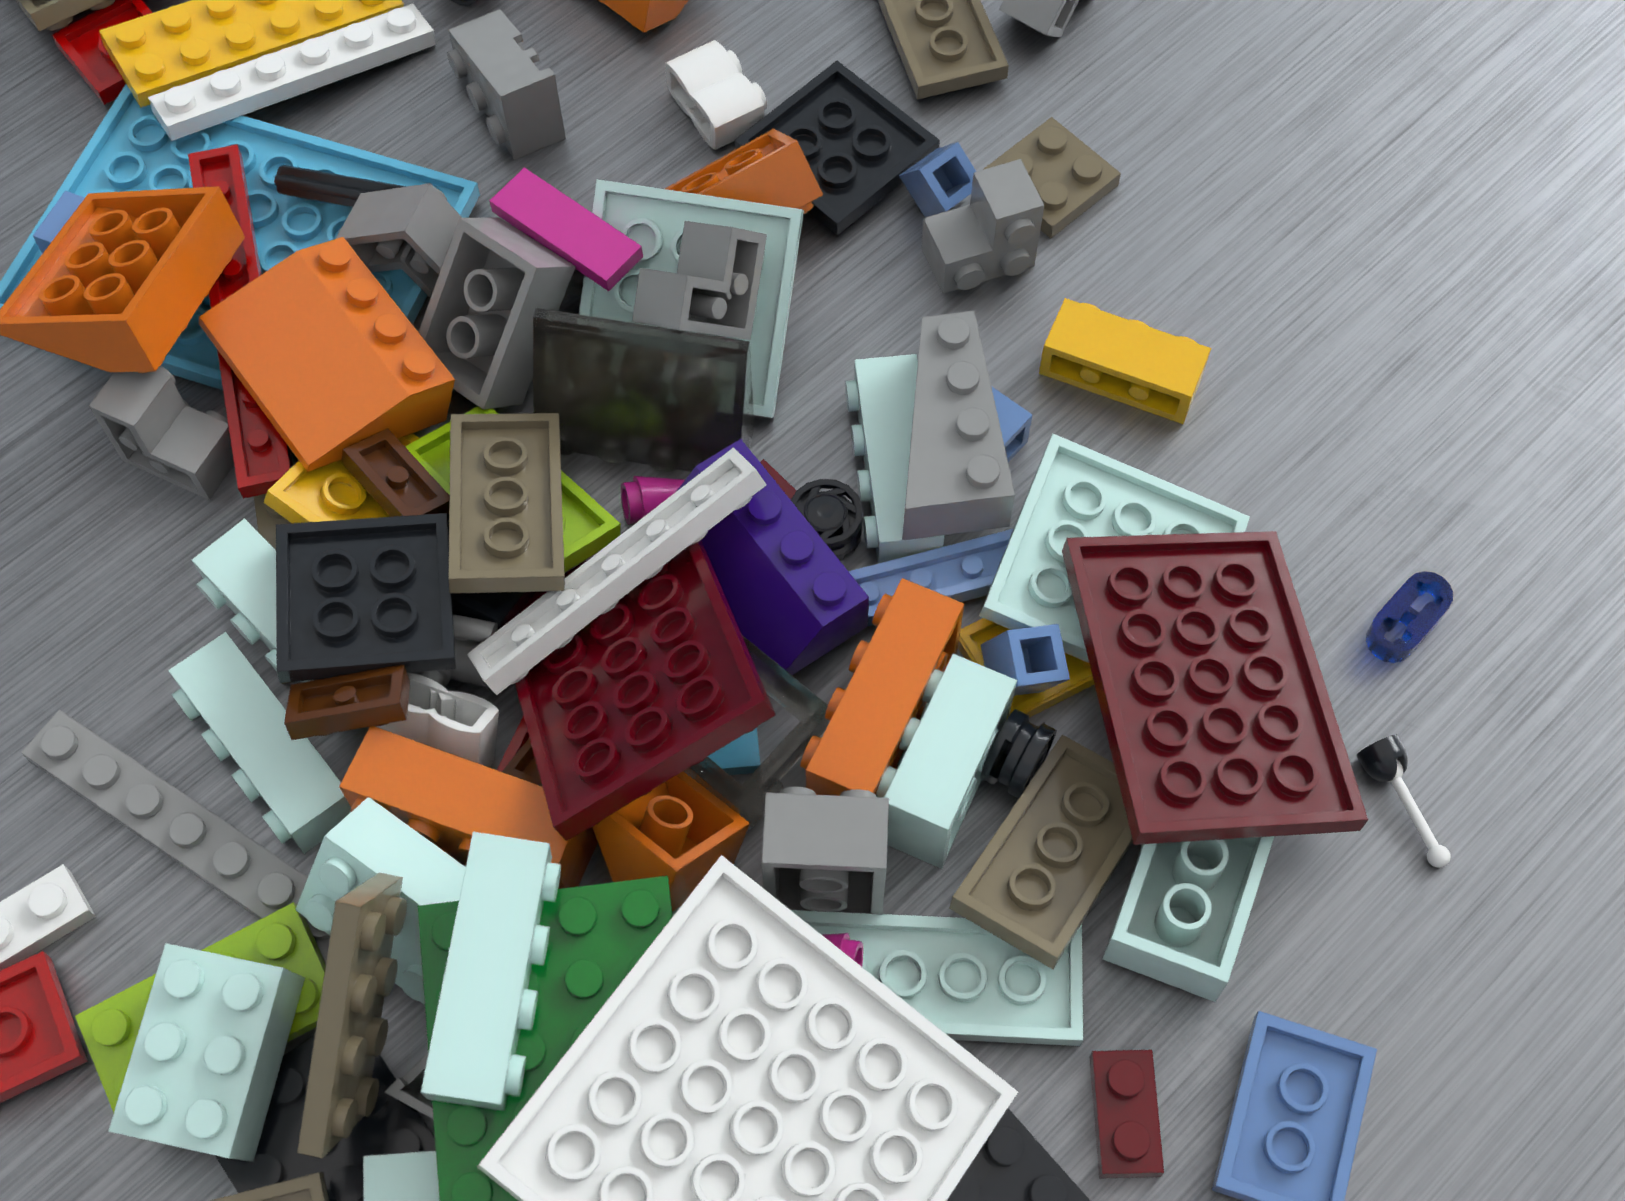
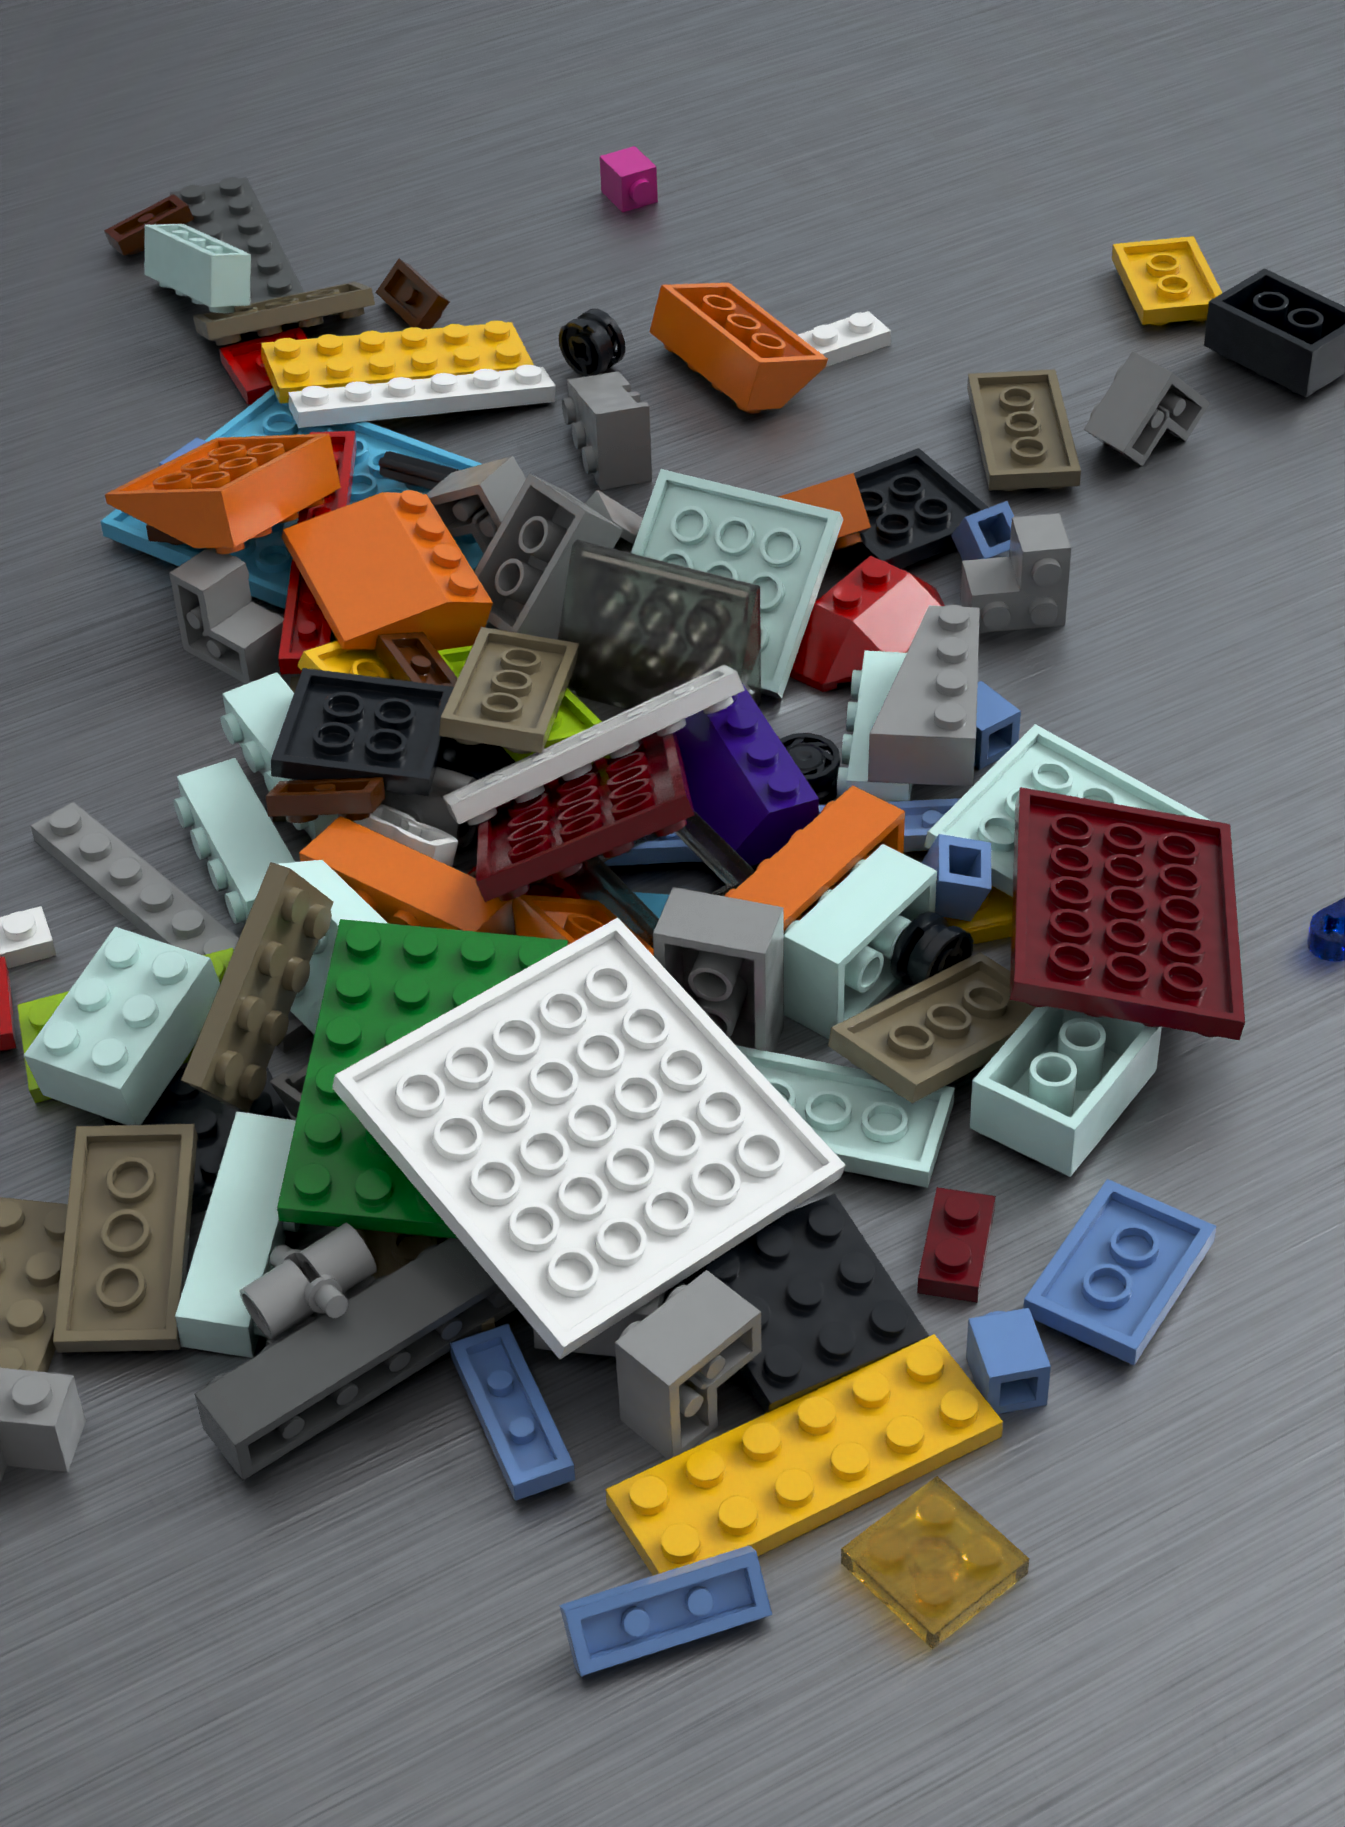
camera: 15 degrees right, 20 degrees down
light aqua brick [421,832,561,1111] -> none
dark pink tile [489,167,643,291] -> none
light grey brick [632,221,767,340] -> none
white brick [665,40,767,150] -> none
dark tan plate [983,117,1121,239] -> none
yellow brick [1039,298,1211,424] -> none
hinge [1356,734,1451,868] -> none
none -> red wedge [789,556,945,692]

